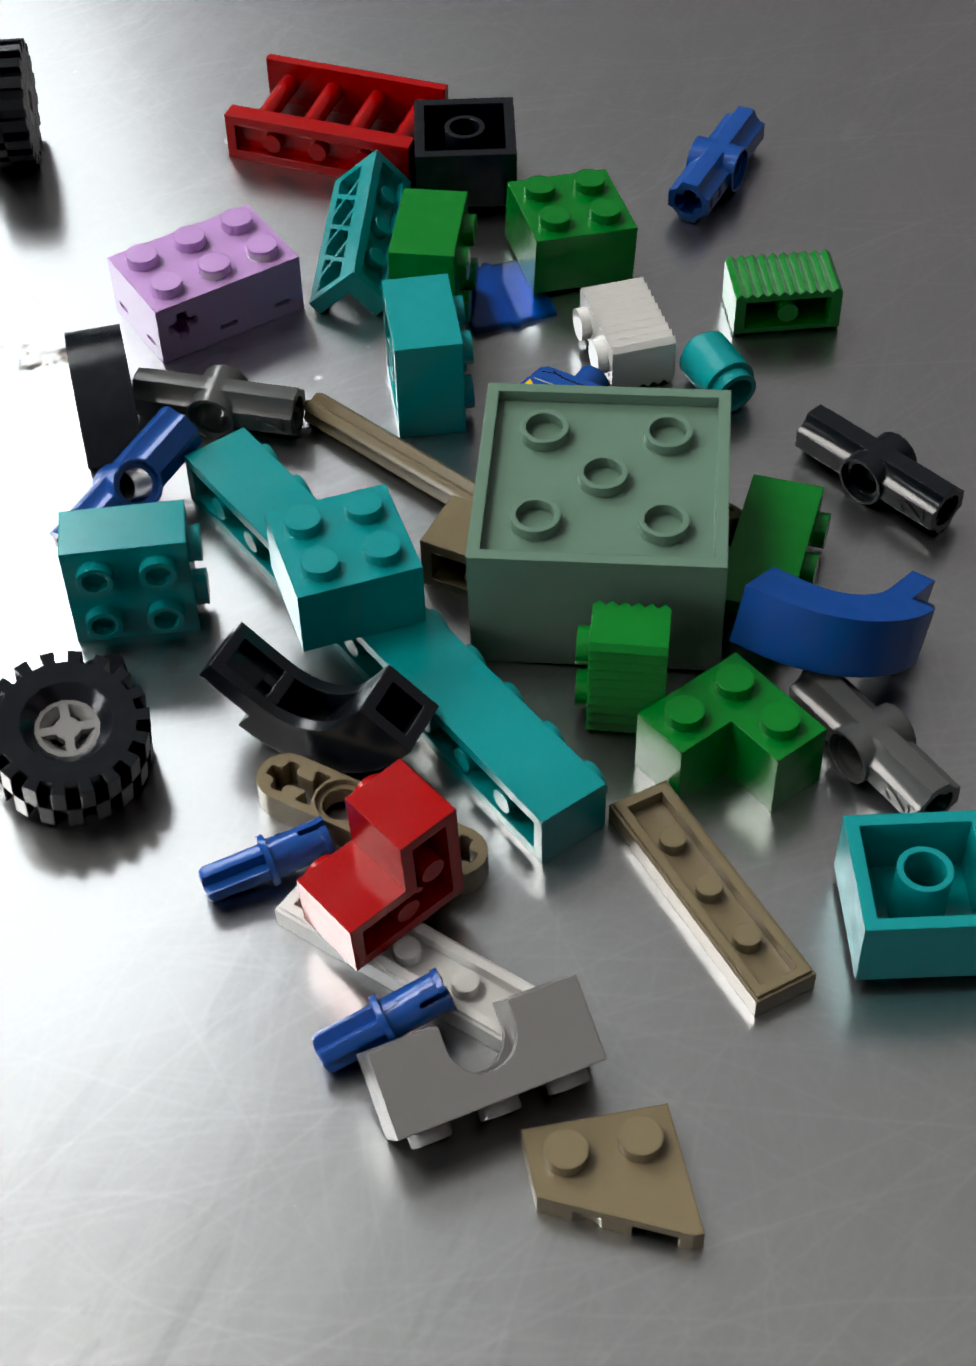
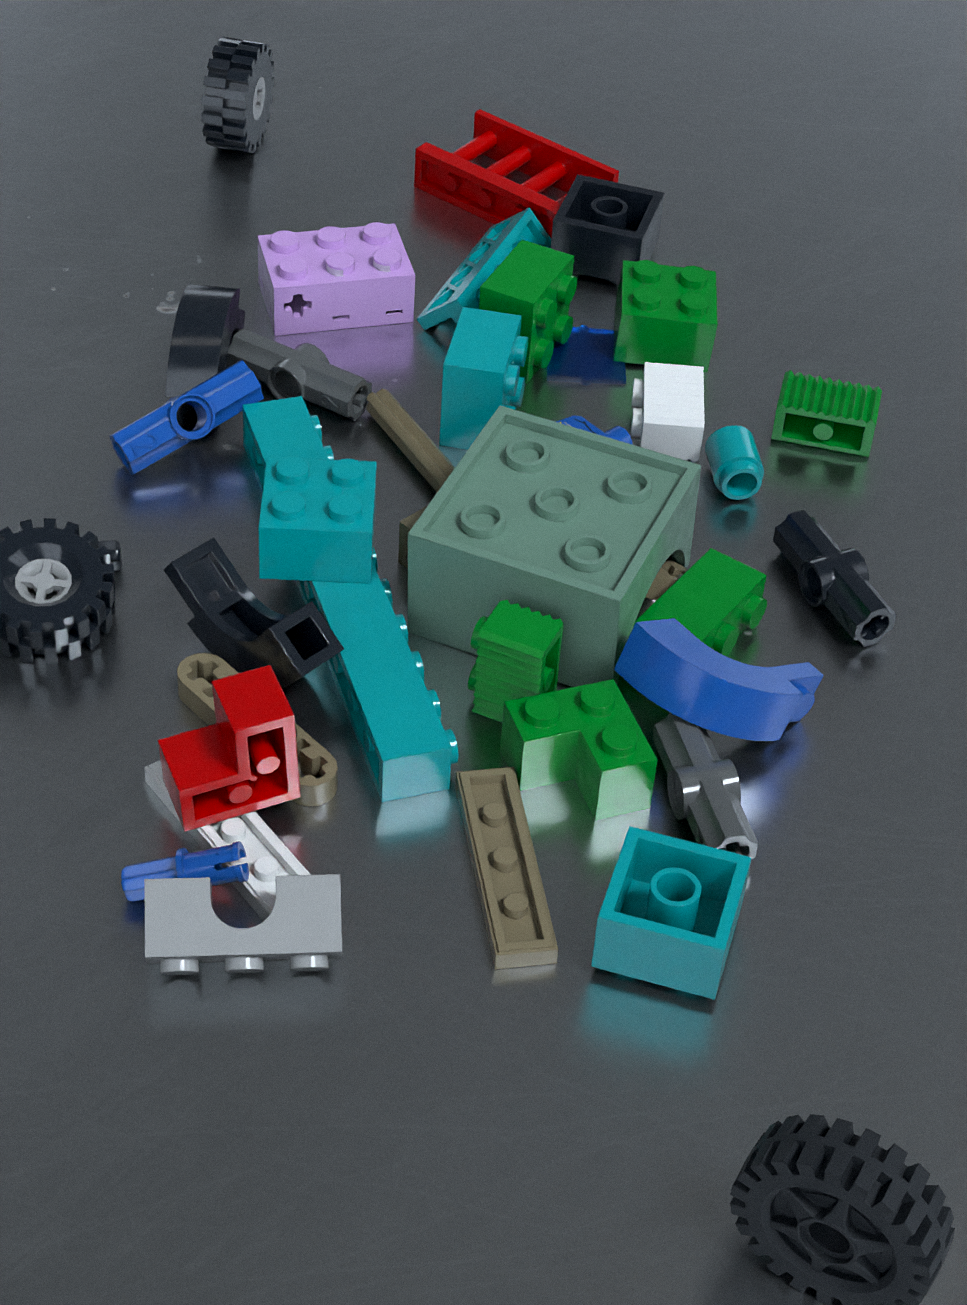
camera: 15 degrees right, 5 degrees down
teal brick [58,499,210,642] -> none
blue axle [198,816,335,902] -> none
dark tan wing [521,1103,705,1250] -> none
blue piece [668,106,765,223] -> none

